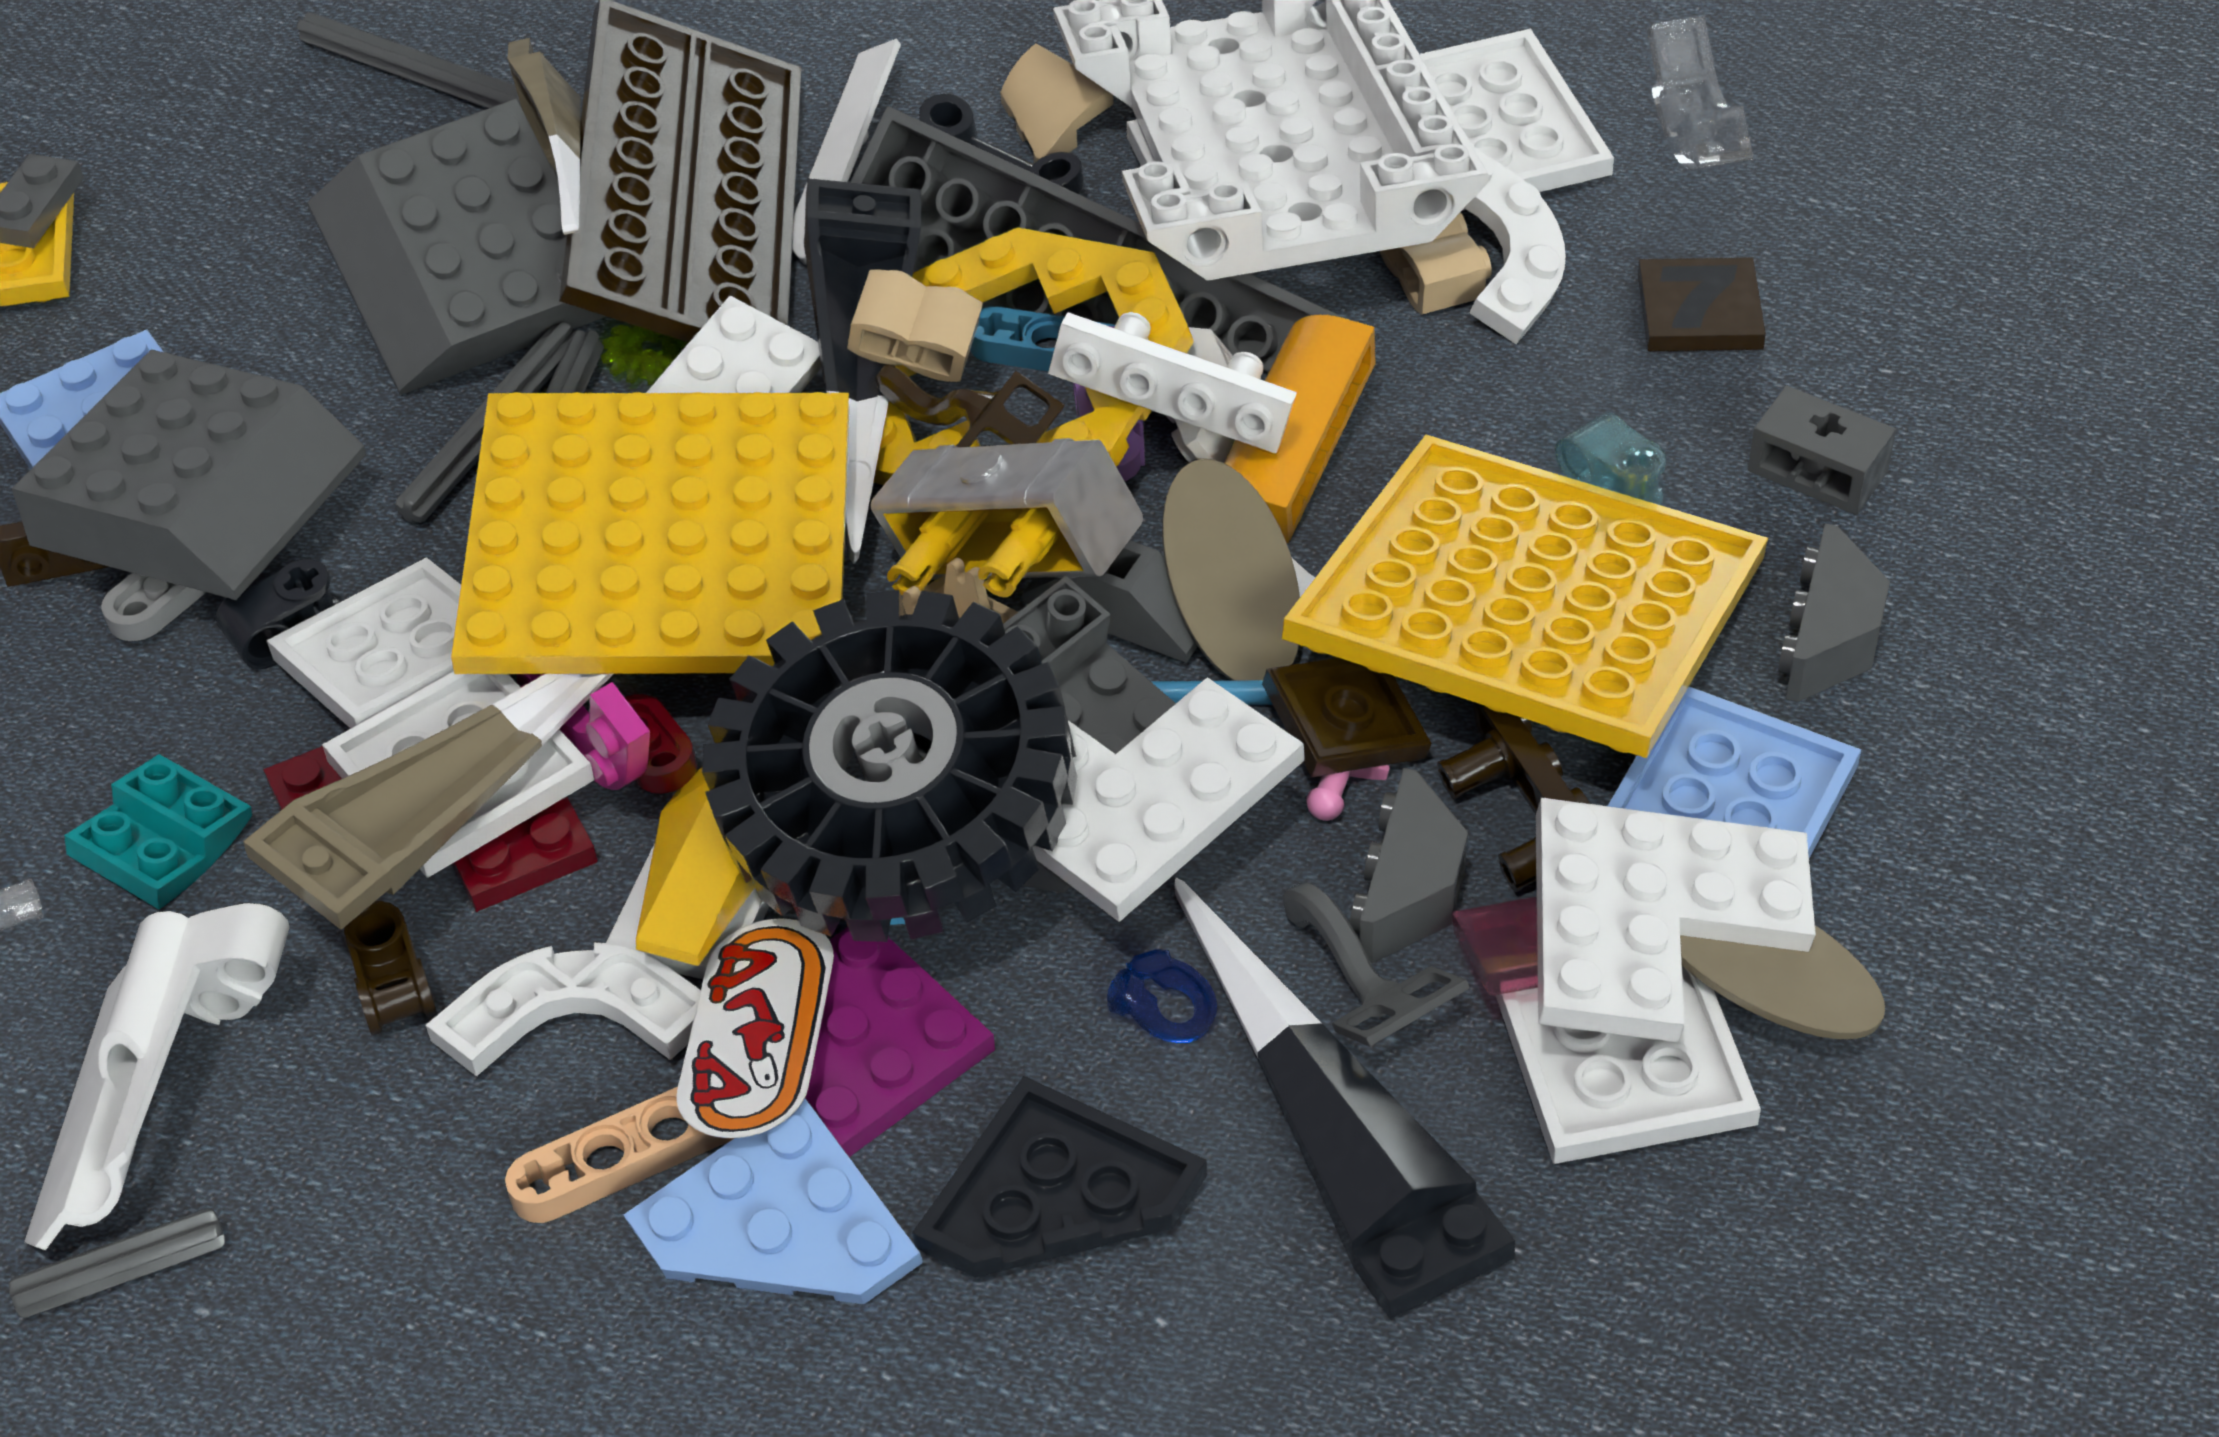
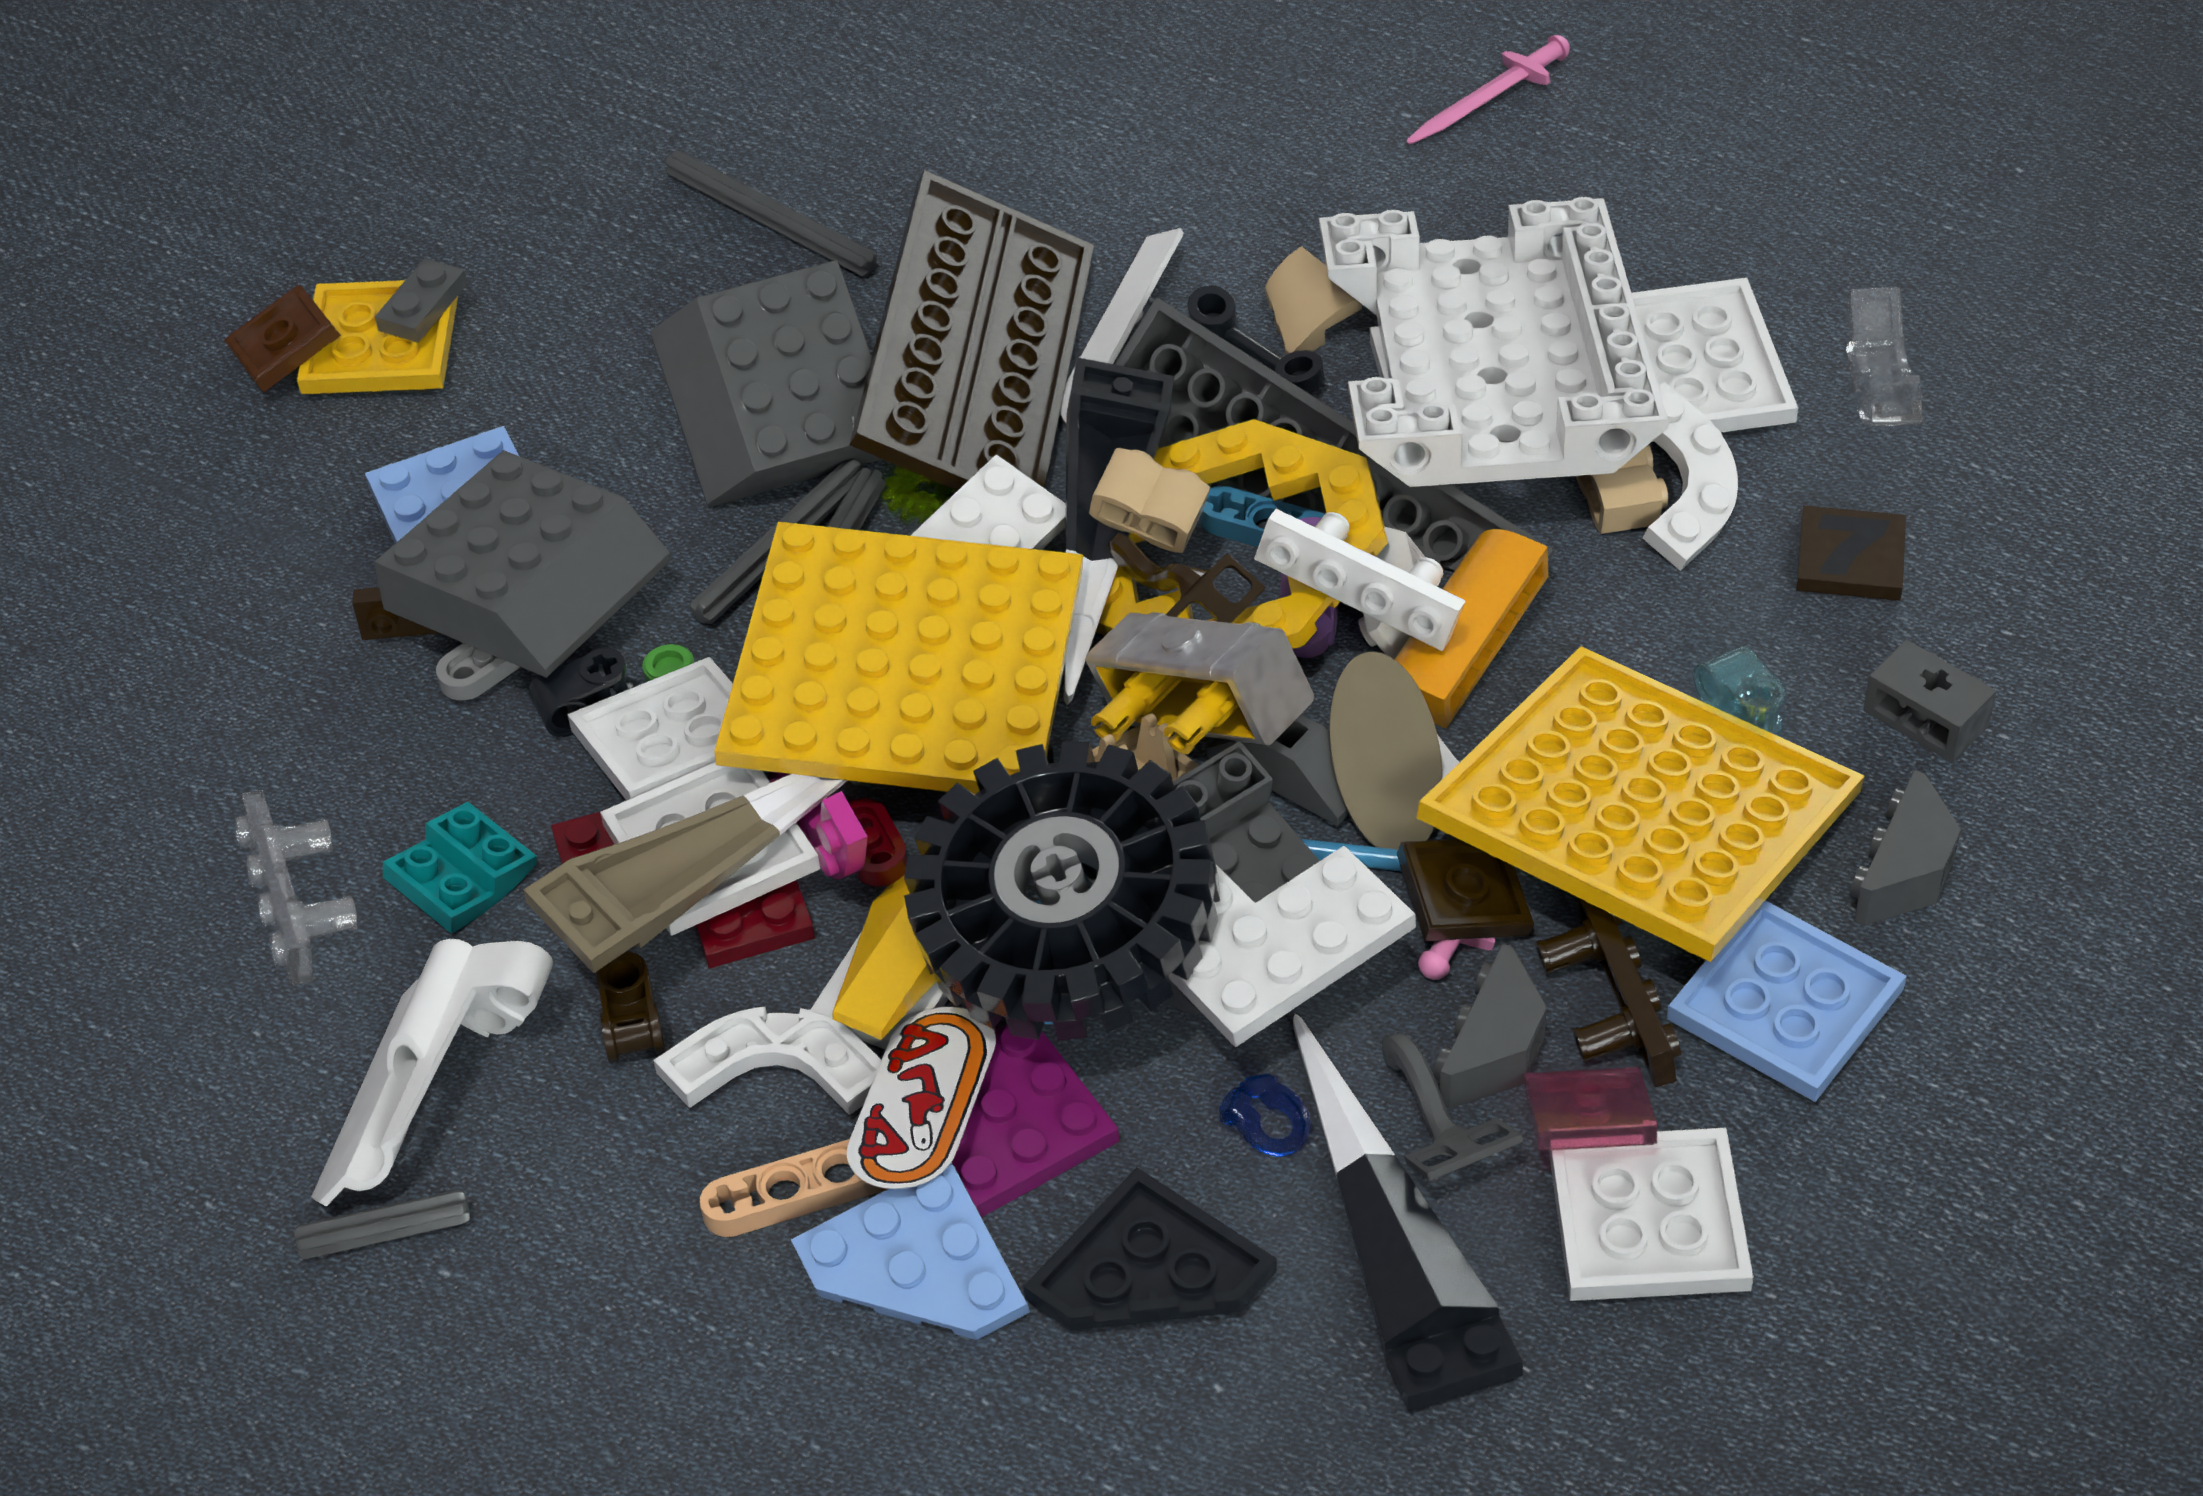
camera: 10 degrees right, 0 degrees up
dark tan plate [507,38,581,235] -> none
white plate [1536,798,1816,1042] -> none
dark tan shield [1680,925,1885,1040] -> none
none -> bright green tile [643,644,694,682]

